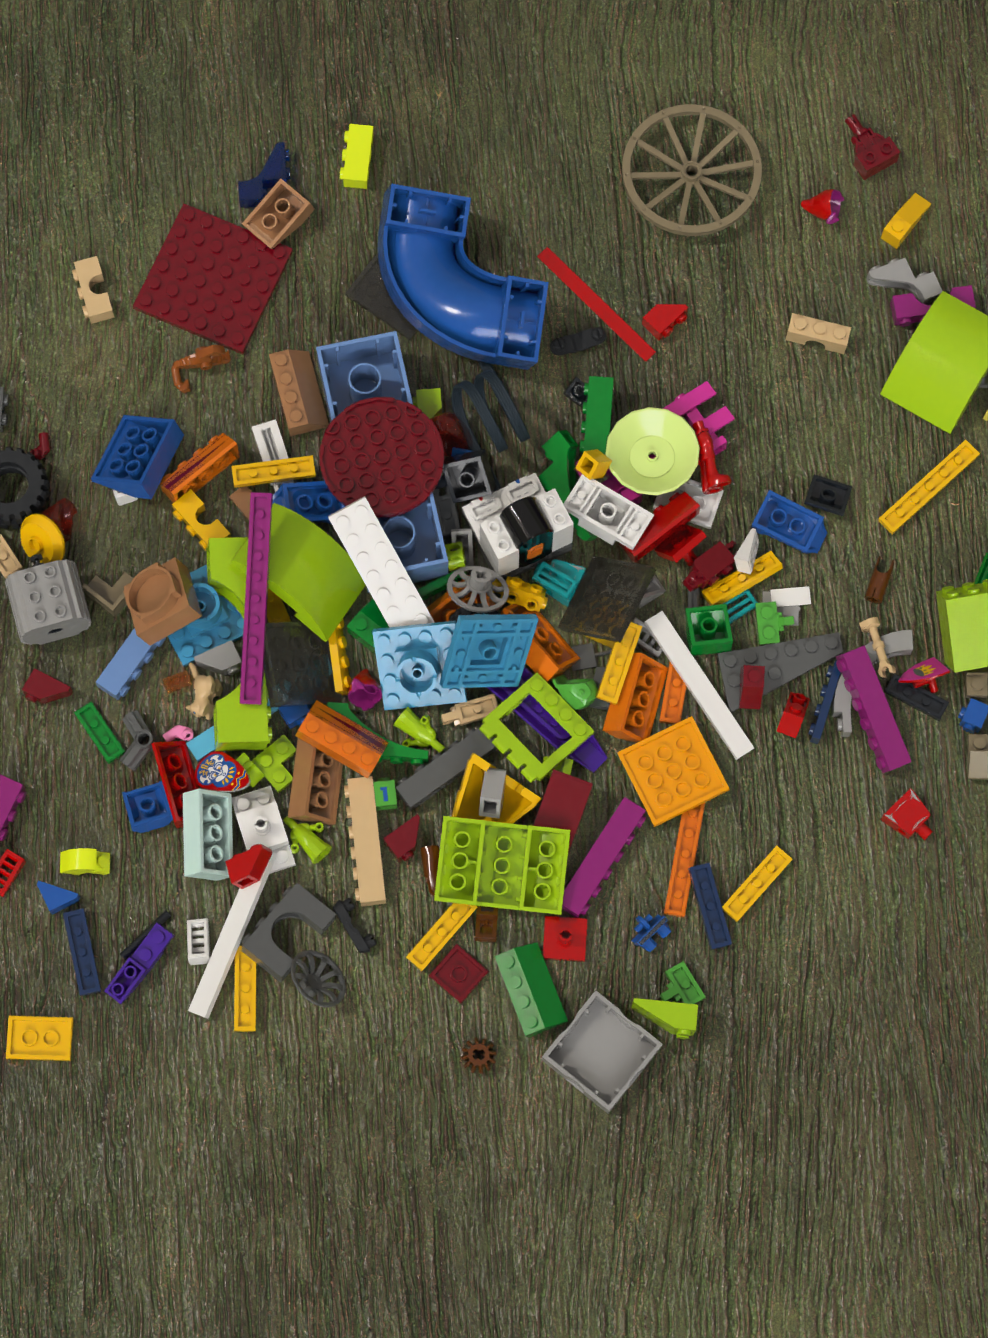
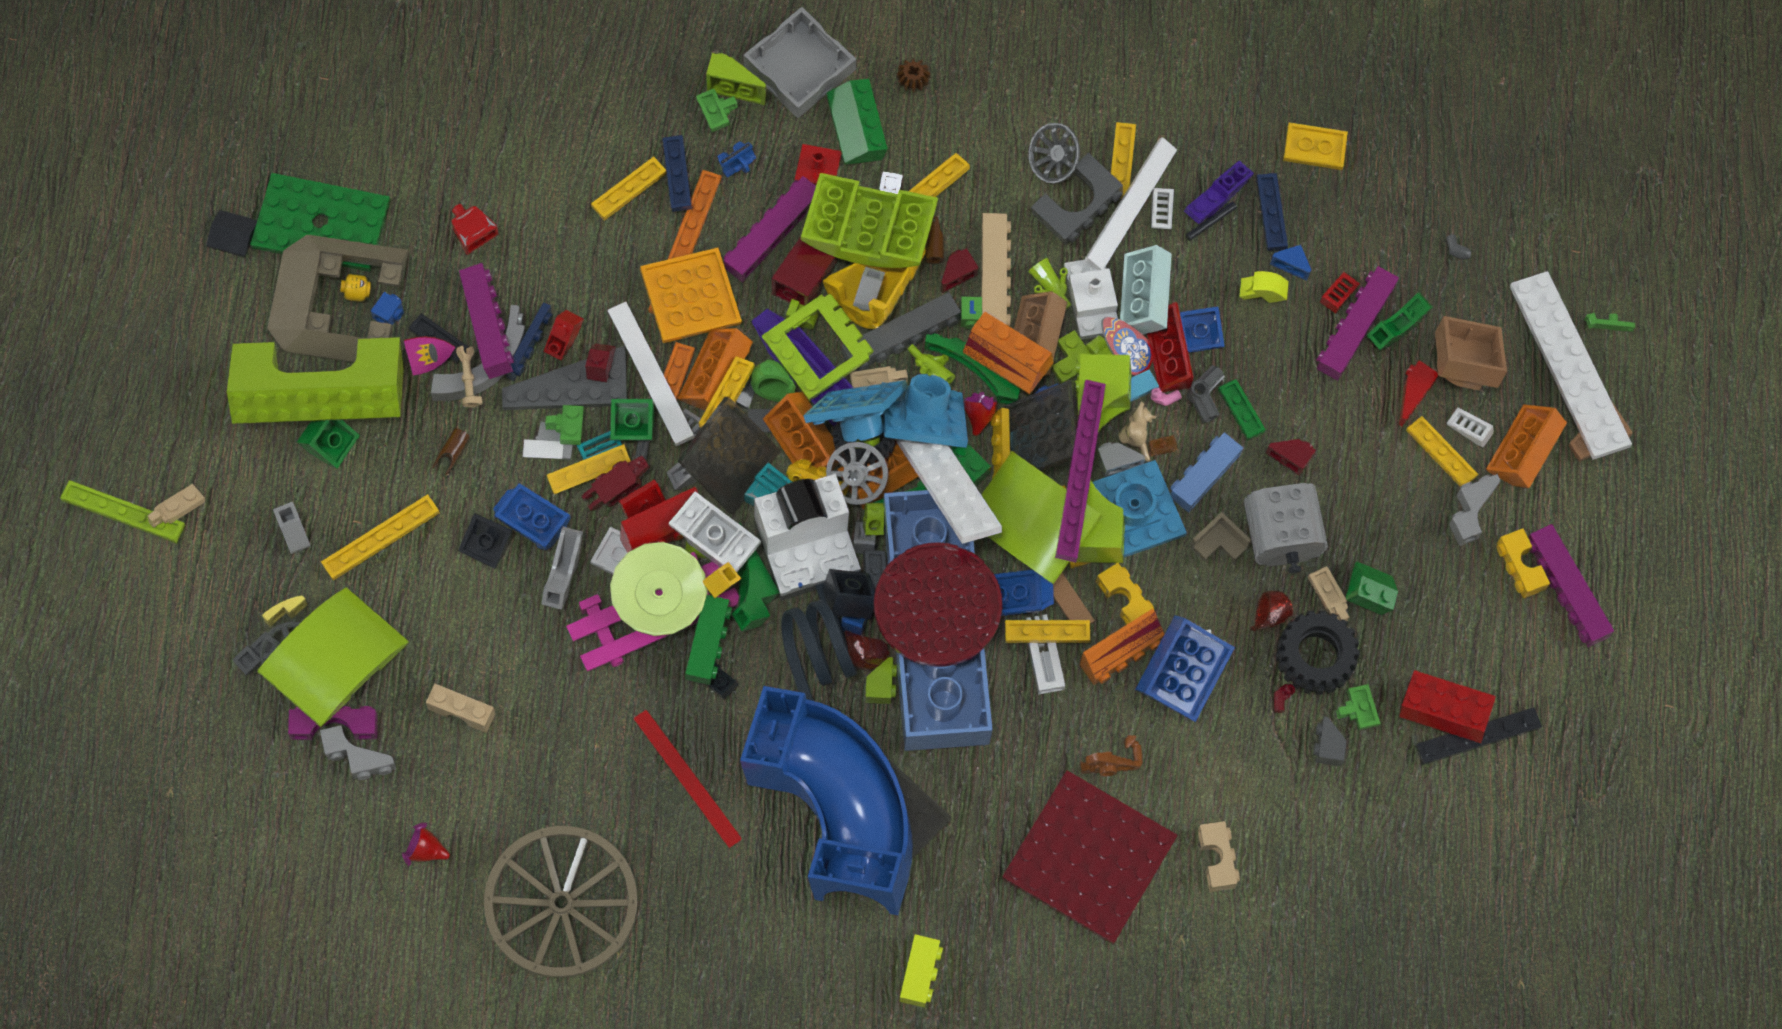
camera: 175 degrees left, 5 degrees down
yellow piece [20,514,65,564] -> none
medium nougat container [123,557,202,646] -> none
red slope [225,844,272,889] -> none
clear blue arch [238,142,291,208] -> none
medium nougat slope [242,179,315,249] -> none
medium nougat slope [269,349,329,437] -> none
black piece [333,898,377,953] -> none
dark red tile [429,944,489,1004] -> none
black piece [550,327,606,356] -> none
red slope [642,304,688,341] -> none
red piece [692,420,732,495] -> none
white slope [734,528,759,574] -> none
dark red brick [845,114,900,180] -> none
yellow slope [881,193,931,249] -> none
none -> light grey arch [542,527,583,610]

